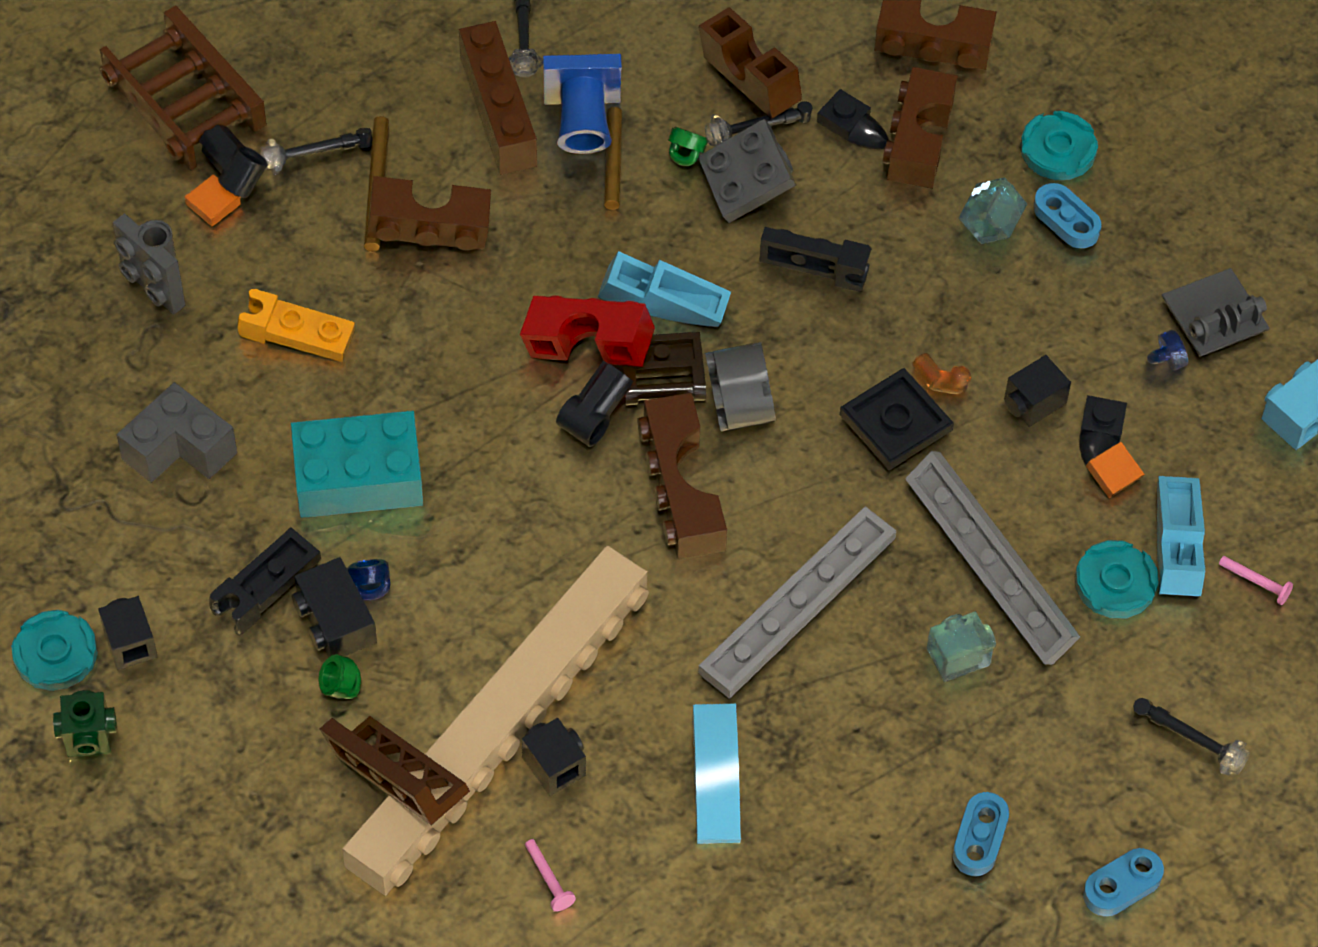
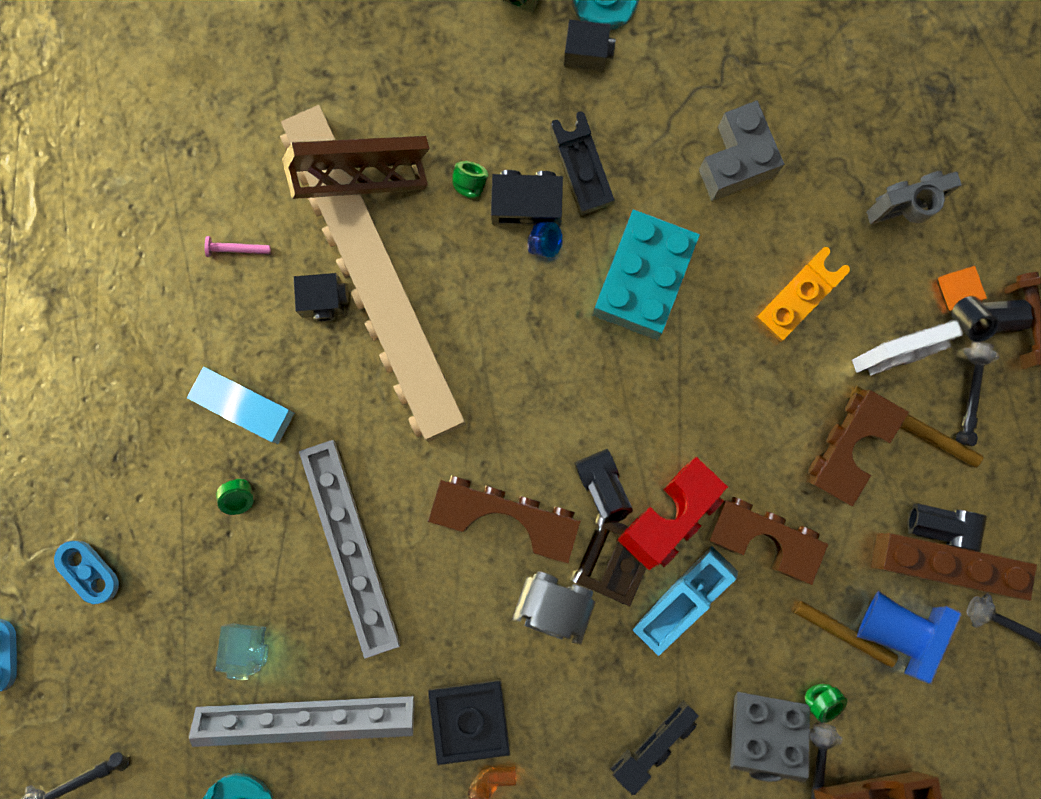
camera: 125 degrees right, 25 degrees up
none -> green tile [216,479,254,515]
none -> reddish brown arch [705,497,829,585]
none -> white plate [852,320,962,376]
none -> black piece [907,503,987,552]

